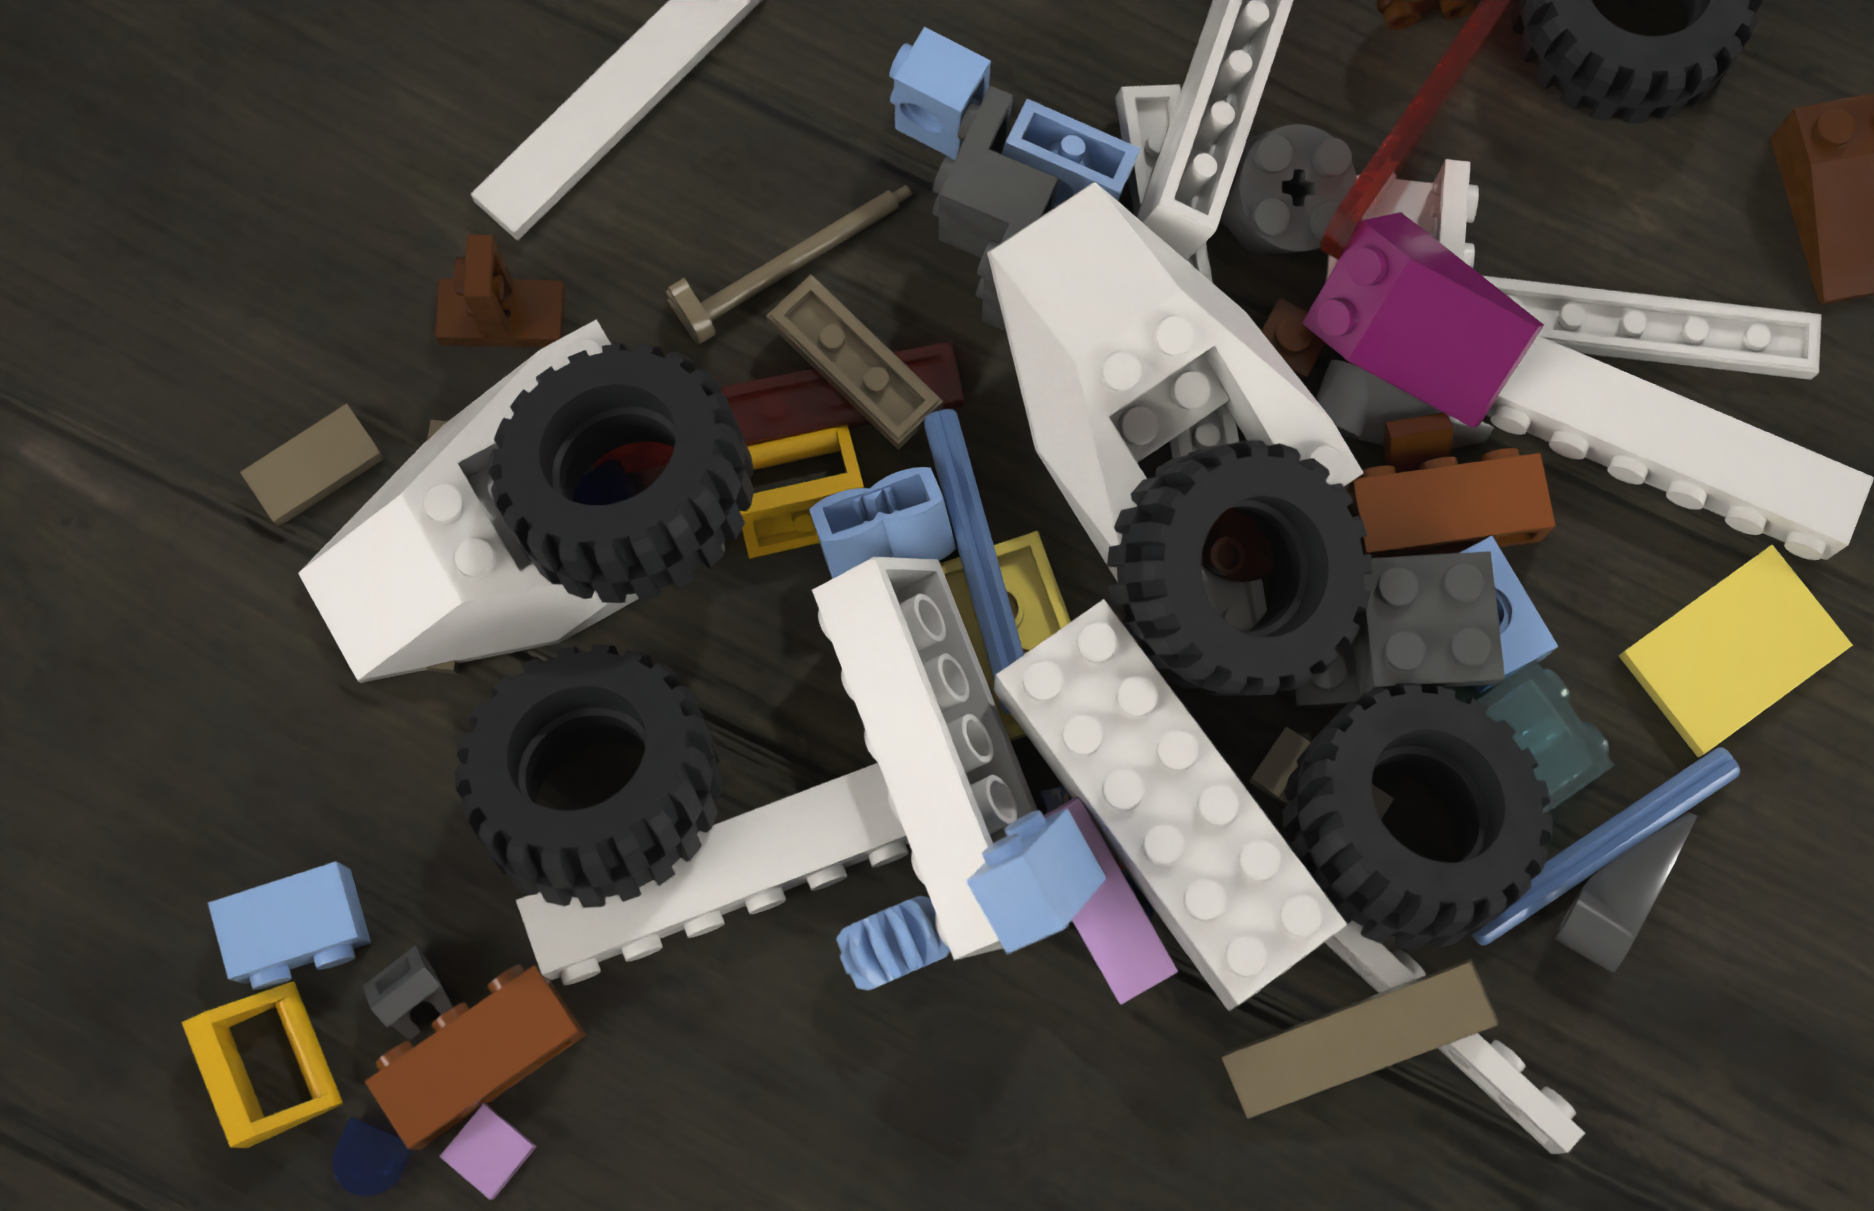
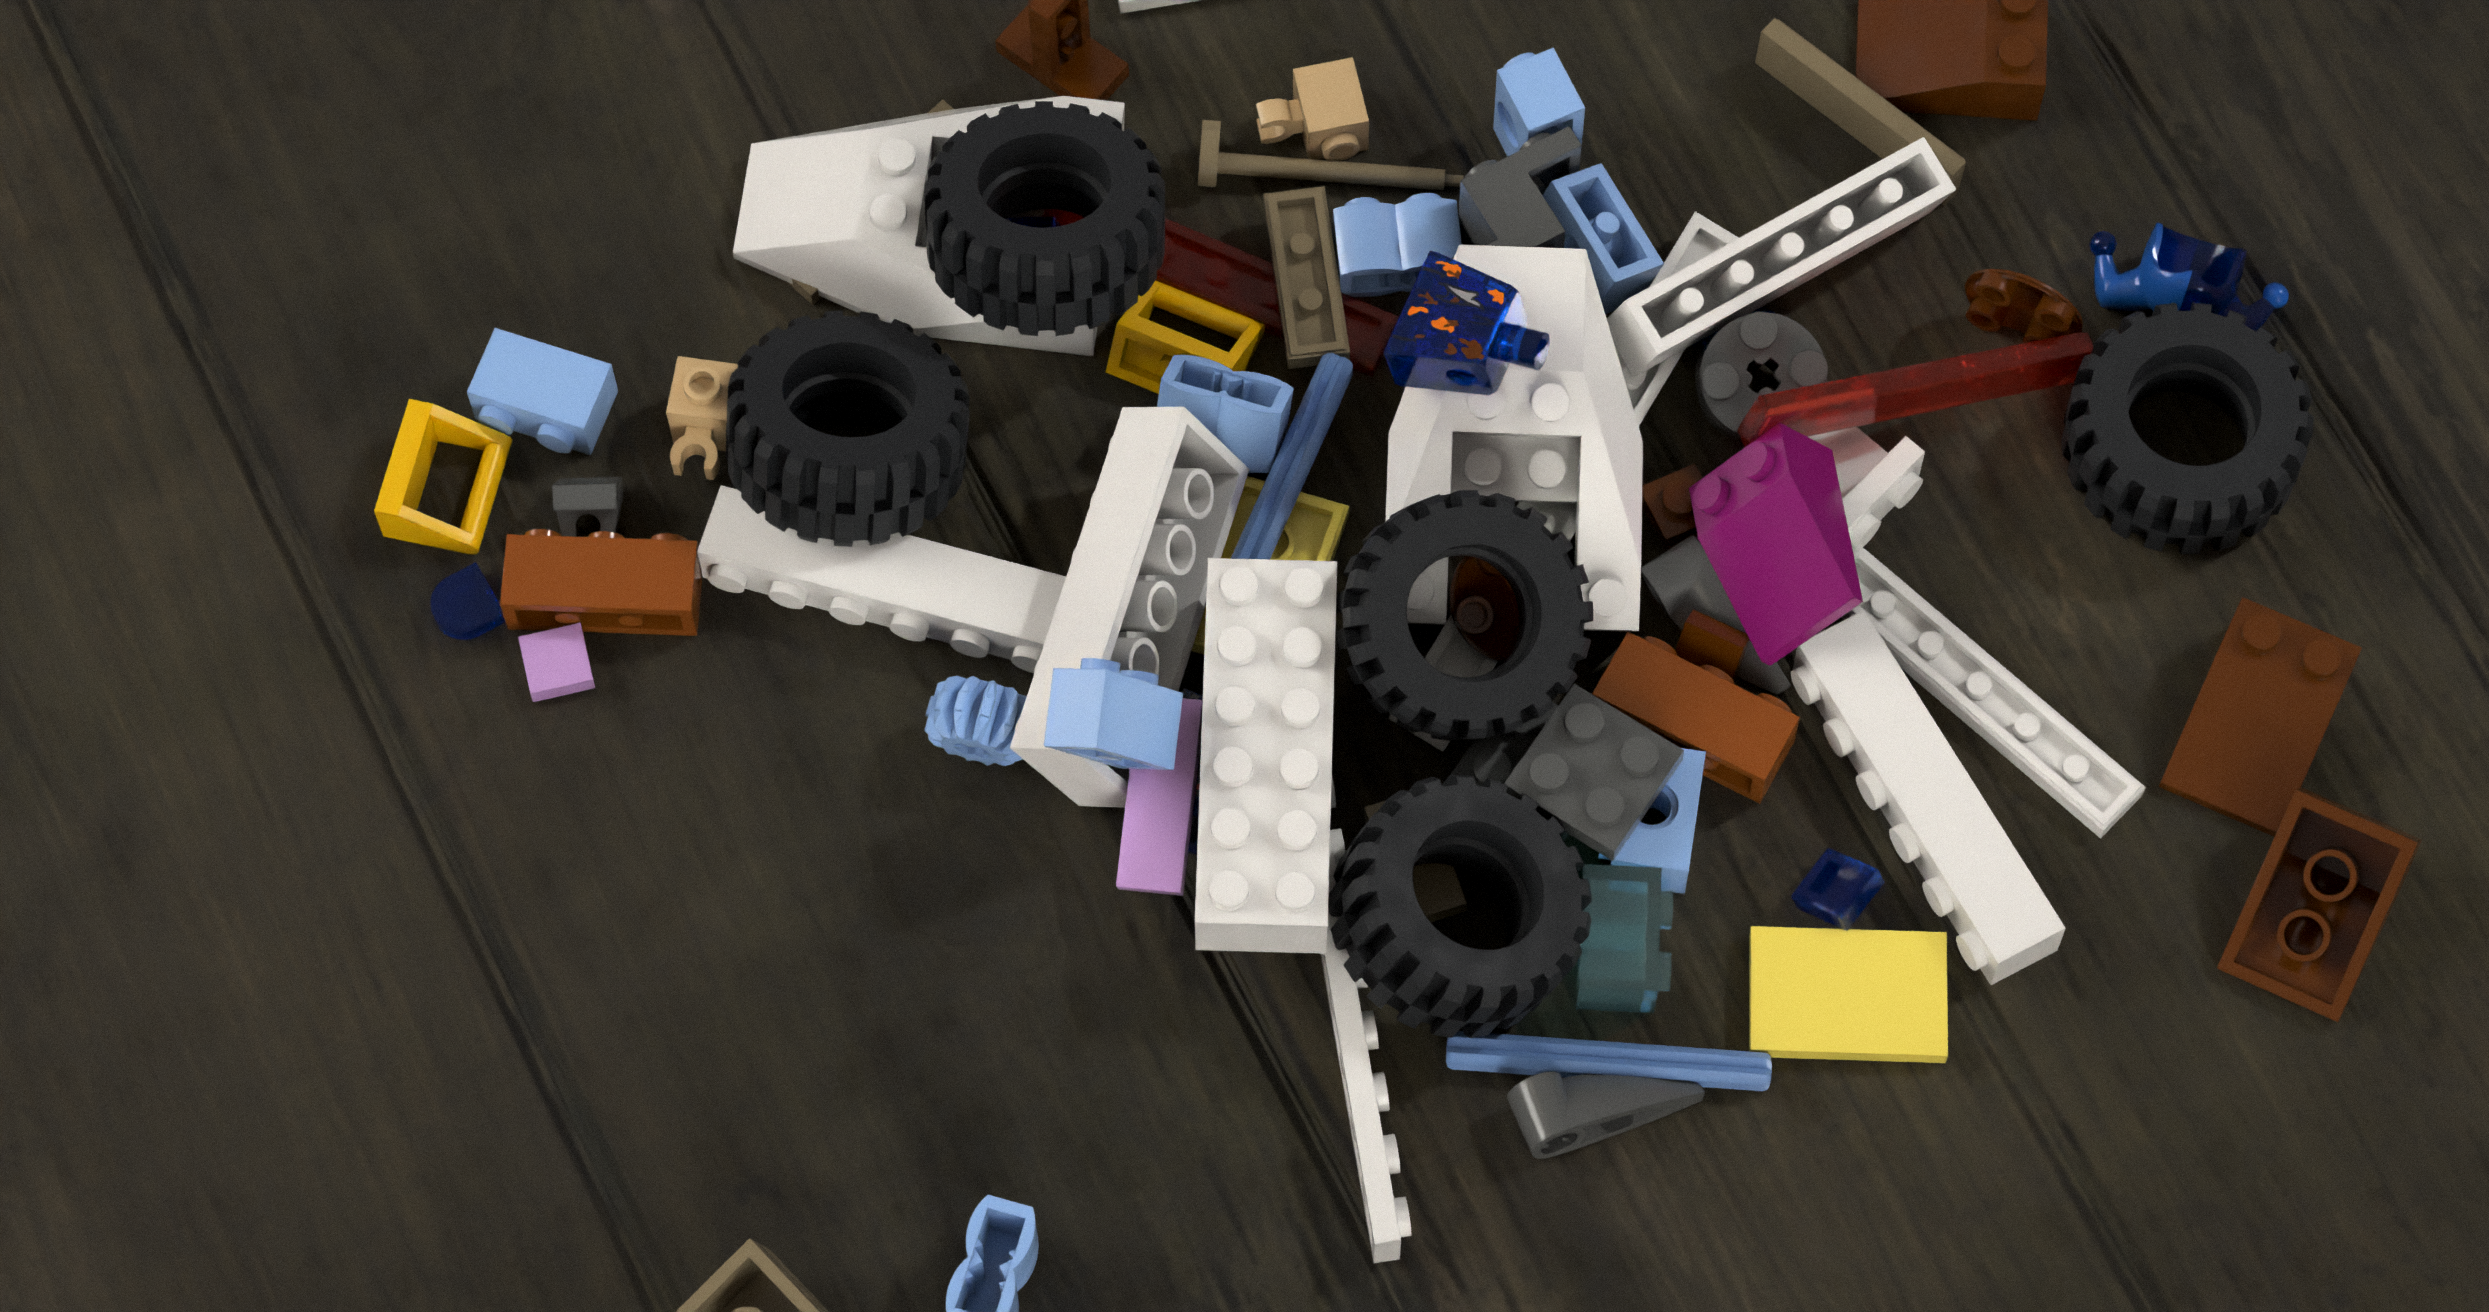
camera: 40 degrees right, 10 degrees down
dark tan tile [240,404,385,528] -> none
dark tan tile [1221,958,1498,1119] -> none
none -> tan brick [666,356,738,480]
none -> tan brick [1256,57,1369,161]
none -> light blue brick [1332,193,1462,297]
none -> clear blue torso [1384,251,1550,395]
none -> clear blue tile [1791,848,1885,931]

